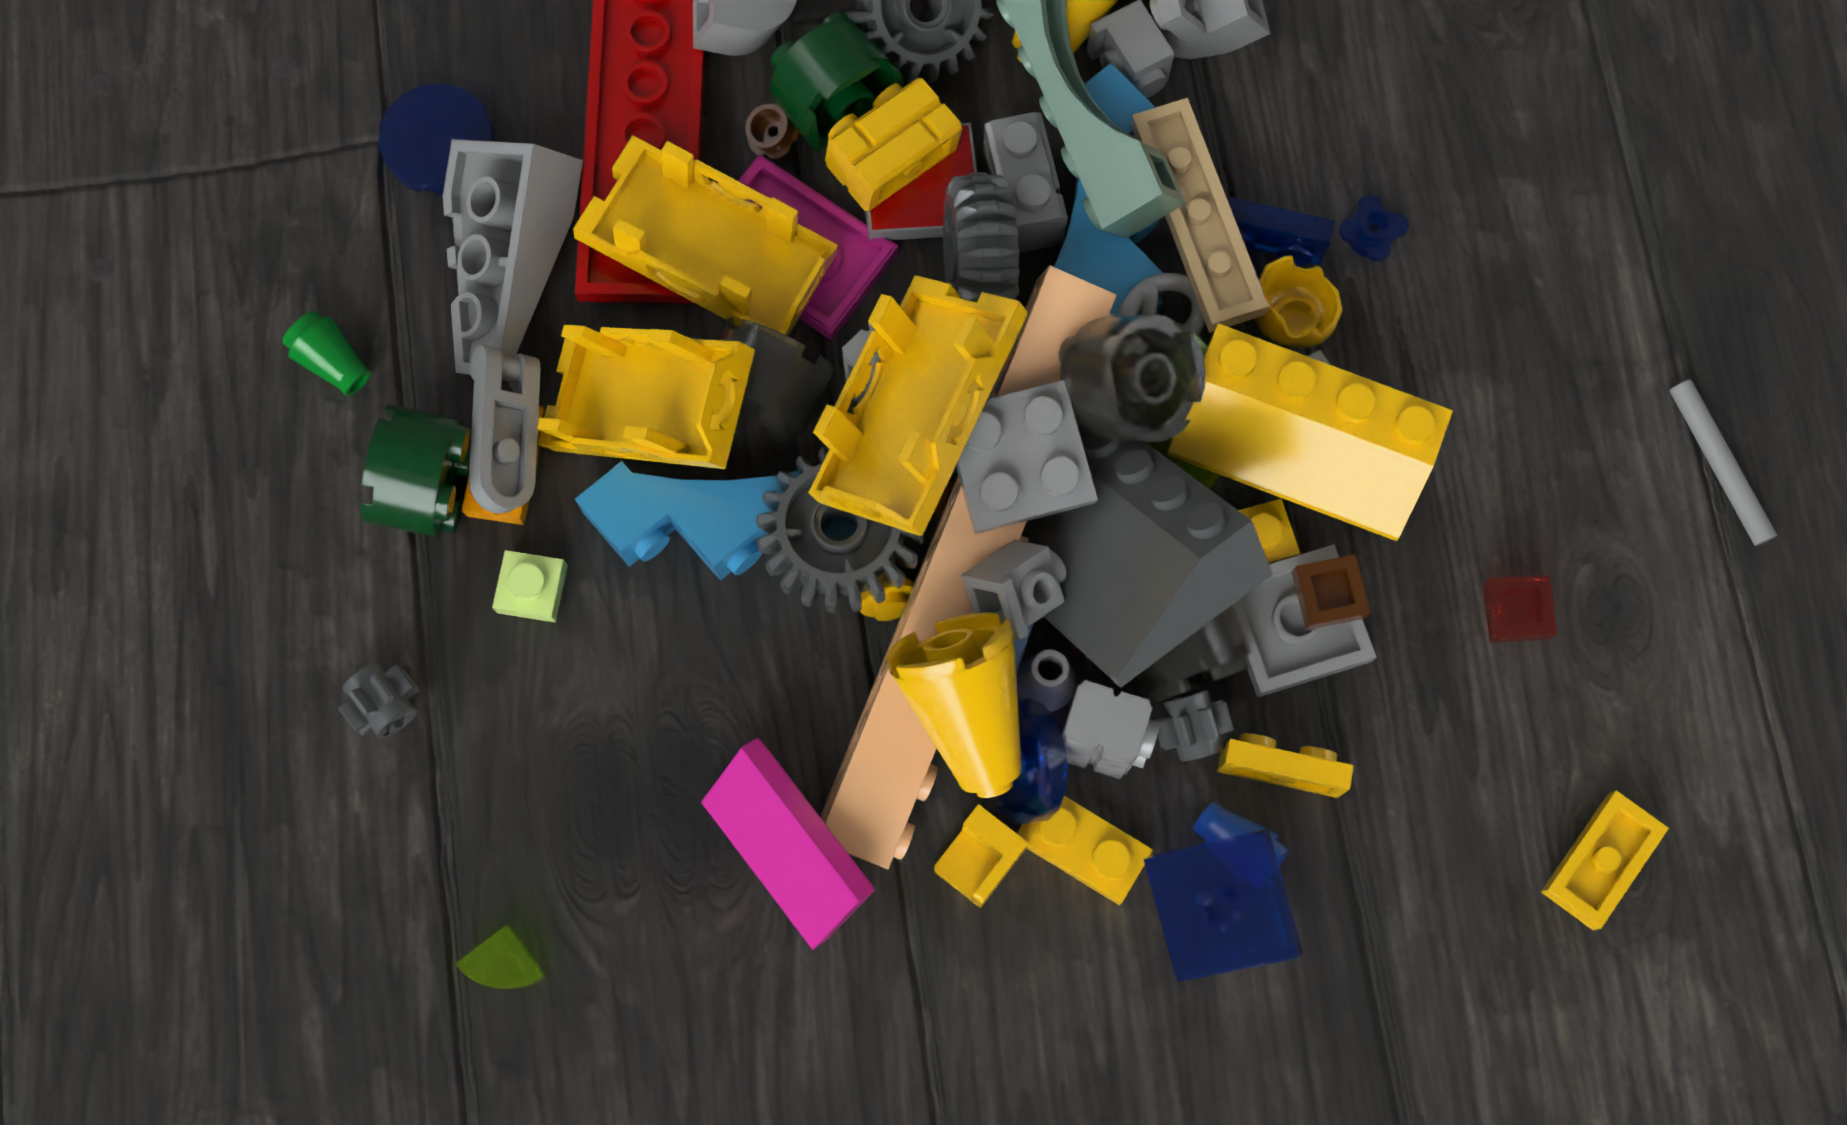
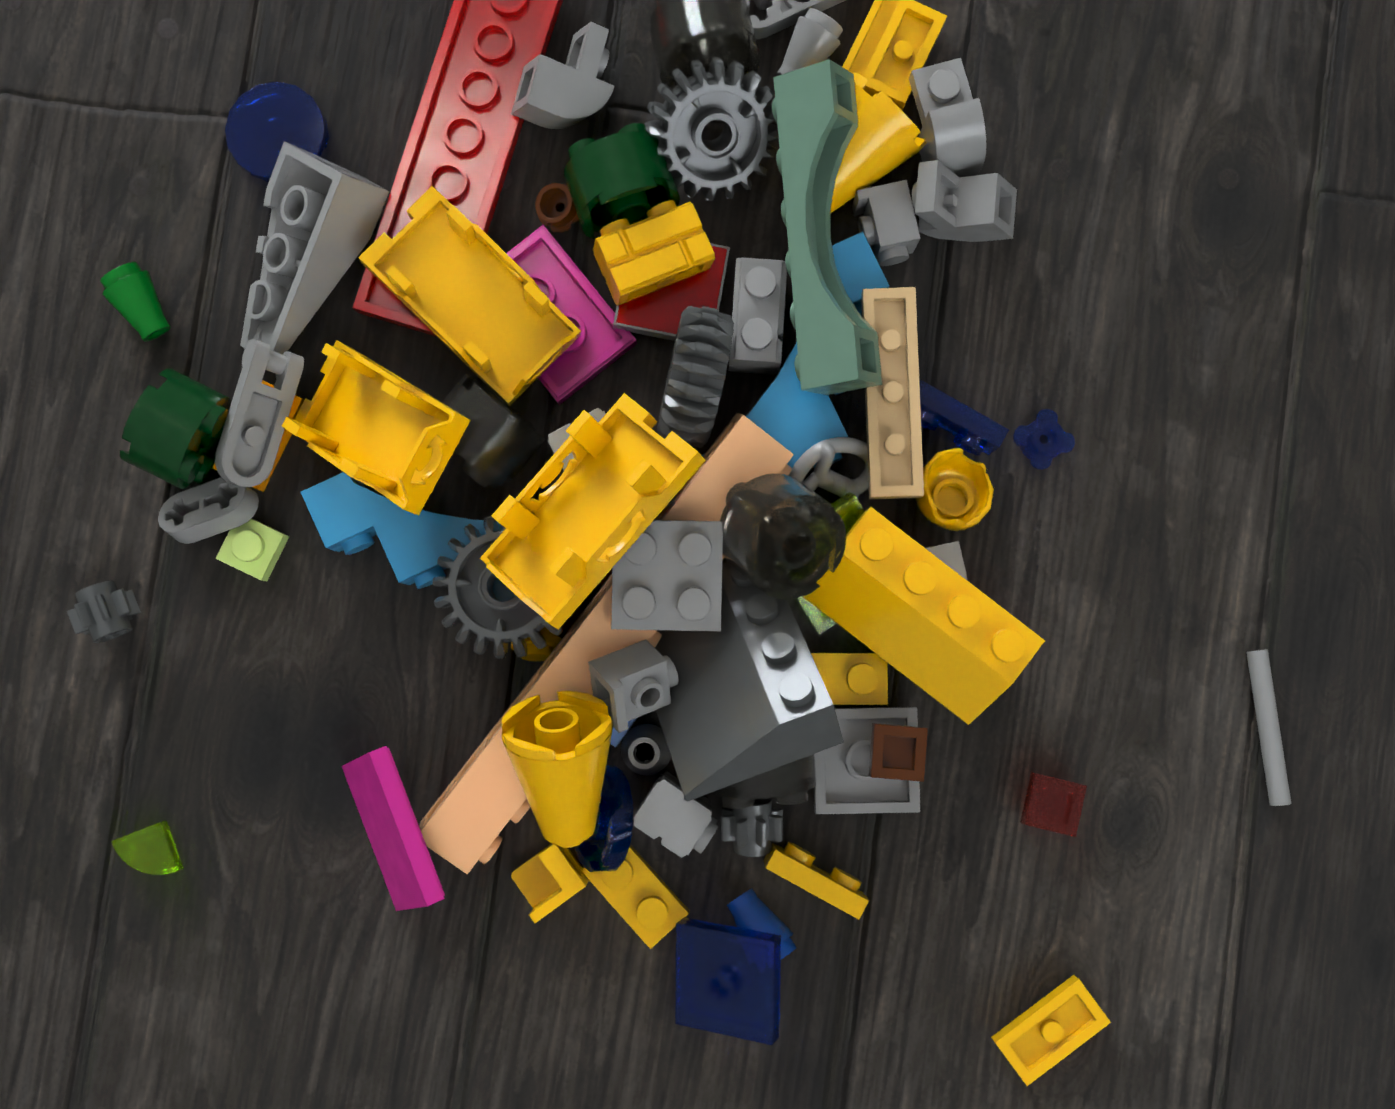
camera: 20 degrees right, 10 degrees up
none -> light grey beam [158,477,259,544]

